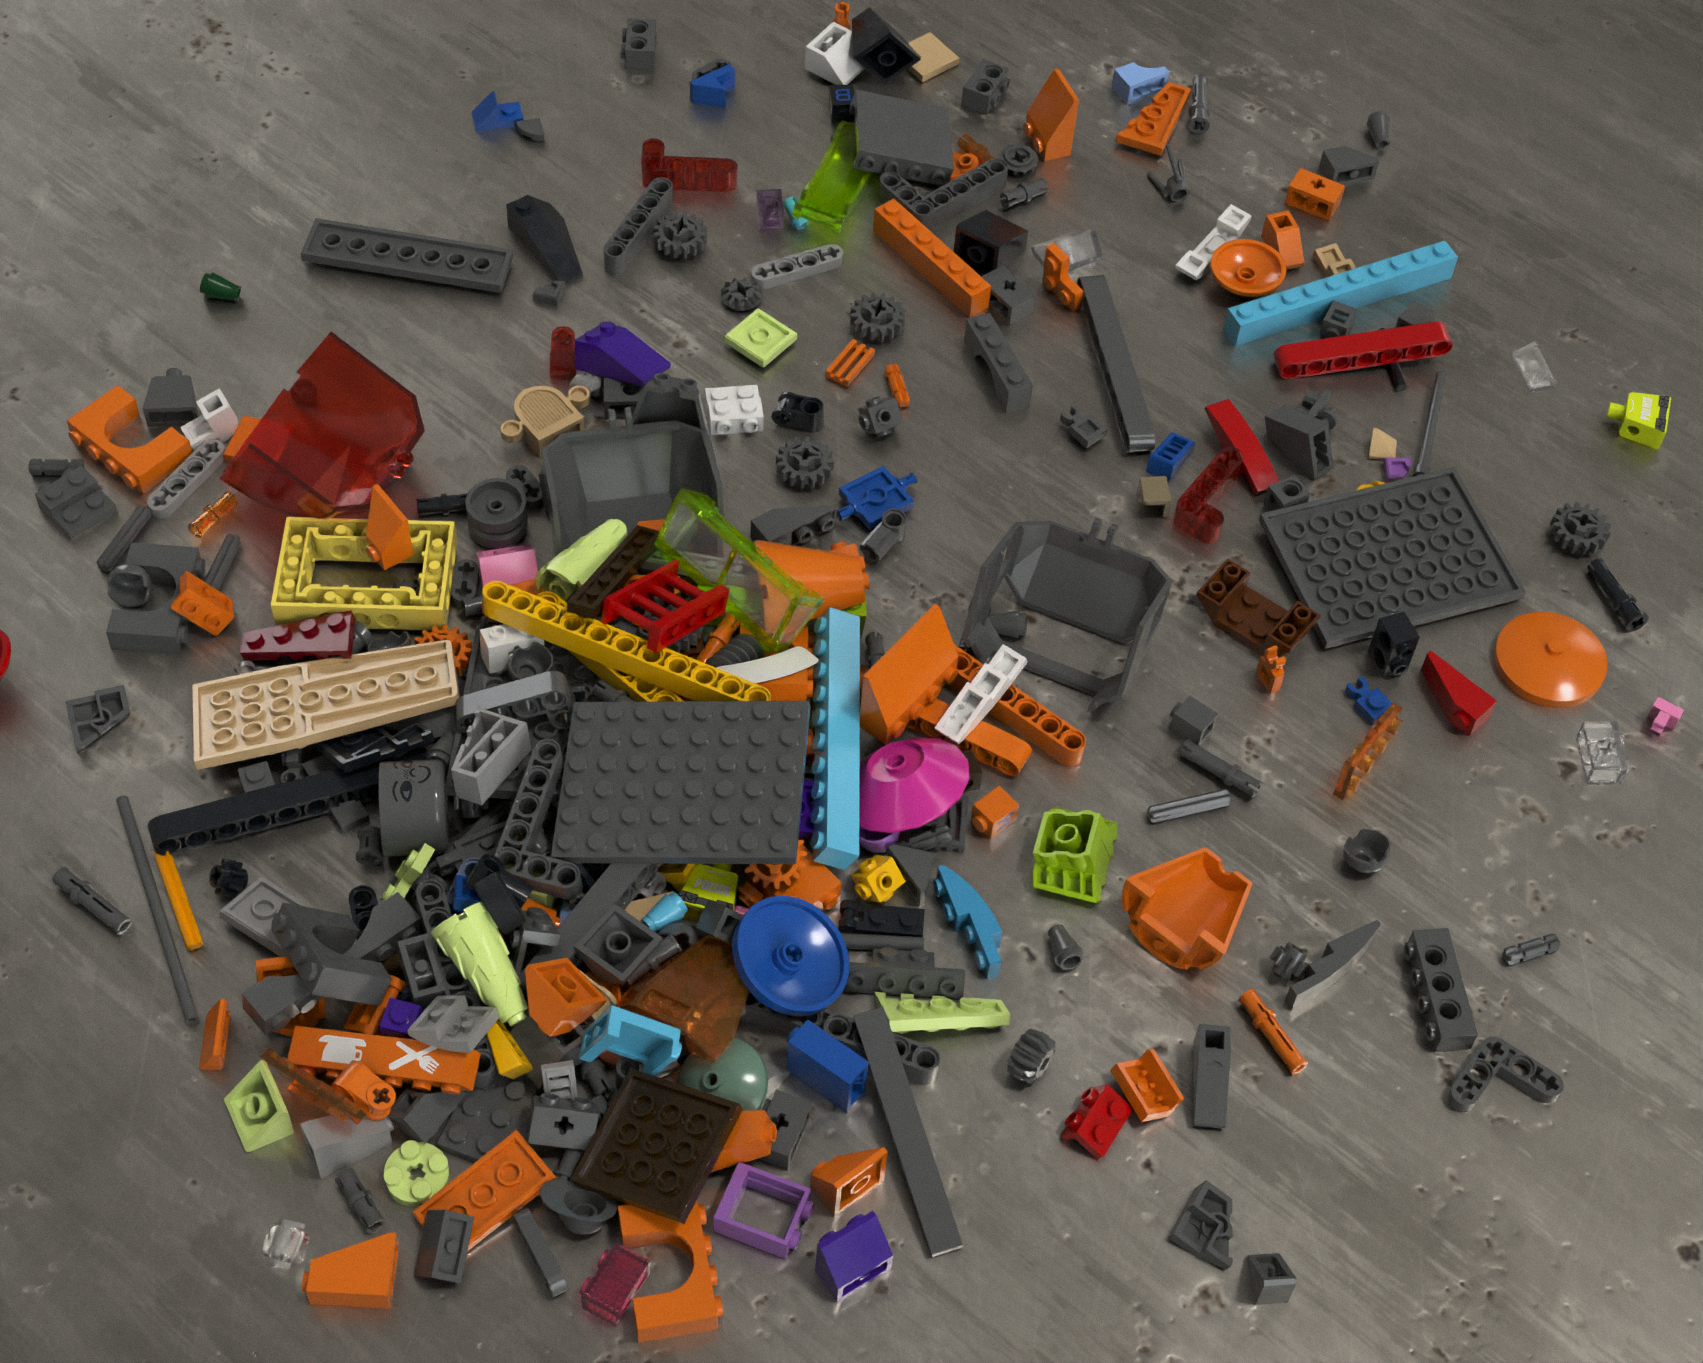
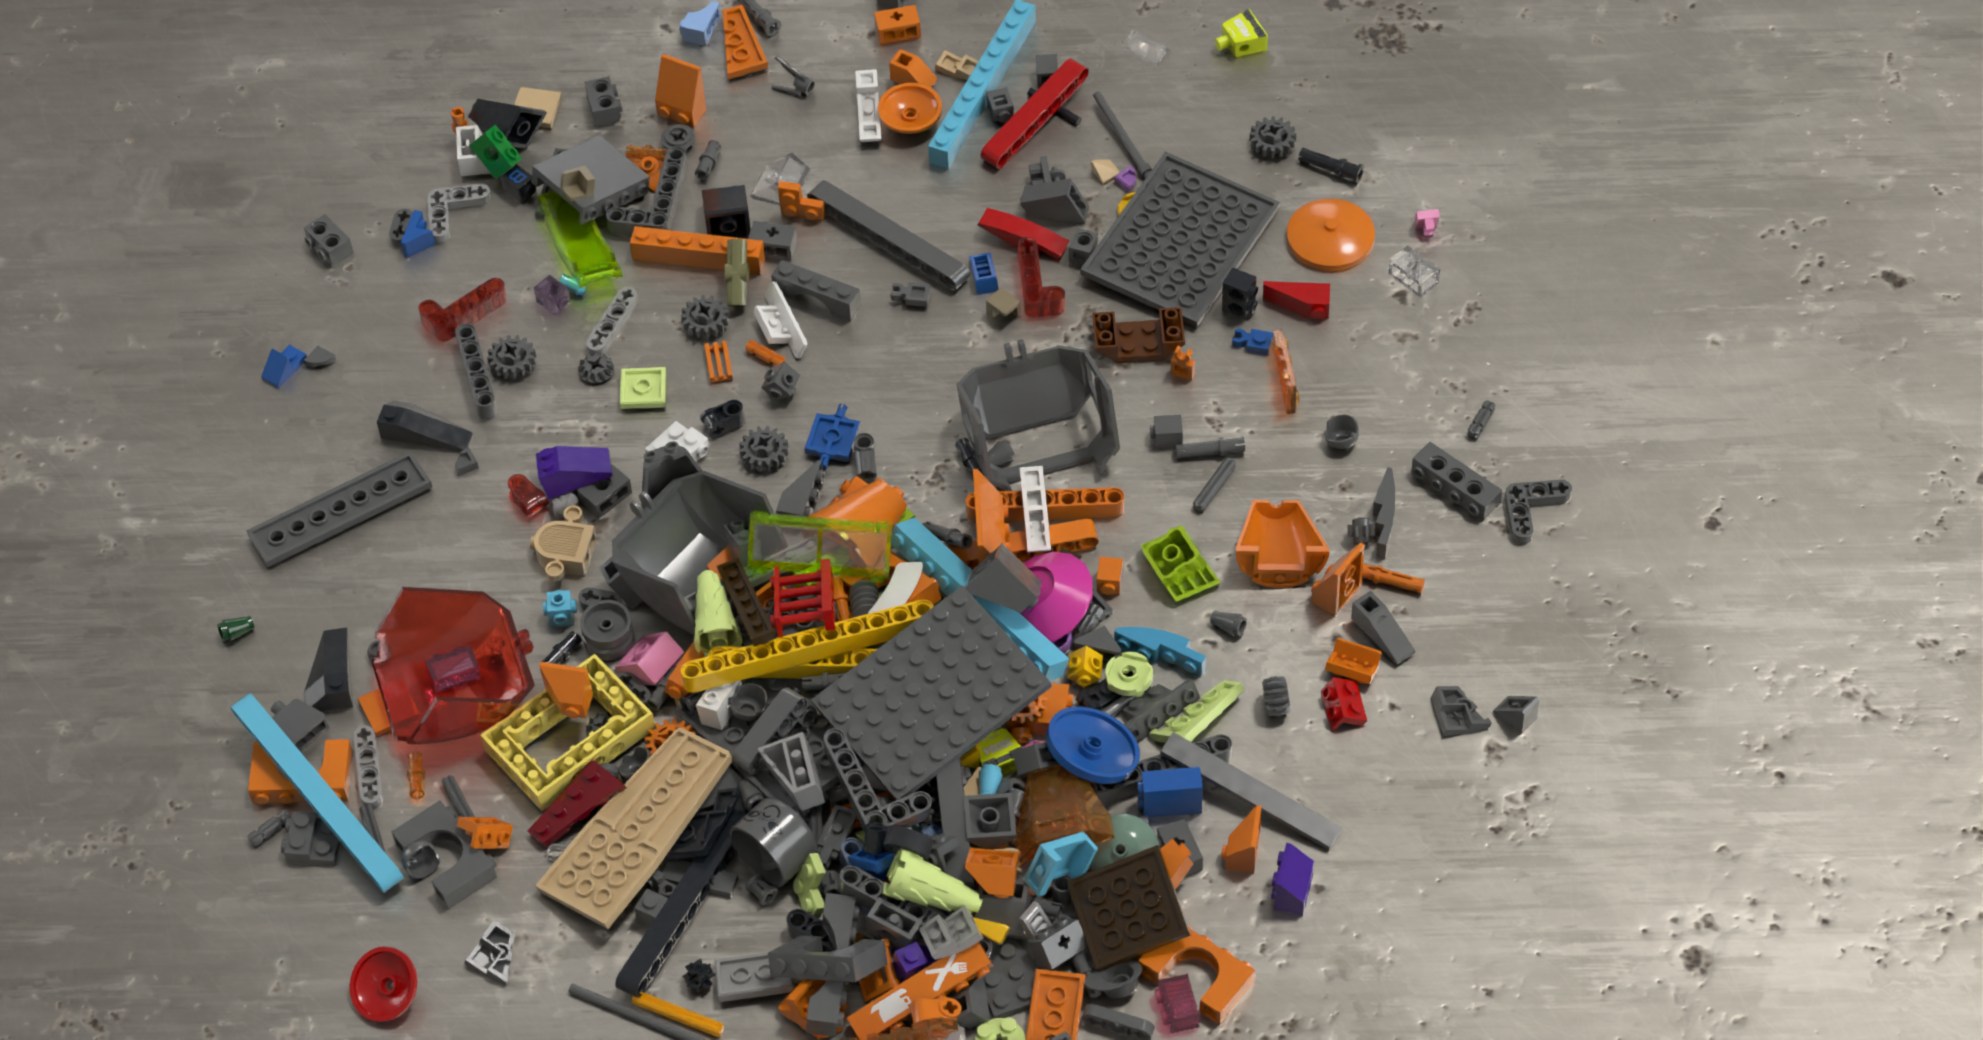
camera: 35 degrees left, 0 degrees up
white brick [180,388,238,451] -> none
medium lavender window [713,1162,814,1259] -> none
none -> medium azure beam [230,693,404,893]
none -> black wedge [304,627,353,712]
none -> clear pink brick [425,646,481,693]
none -> light grey beam [427,184,491,243]
none -> green brick [469,125,522,179]
none -> medium azure brick [543,590,577,627]
none -> dark tan panel [560,166,595,201]
none -> olive piece [725,239,749,307]
none -> white bracket [753,281,807,359]
none -> dark grey slope [964,543,1042,613]
none -> yellowish green plate [1105,652,1153,697]
none -> orange slope [1311,543,1365,616]

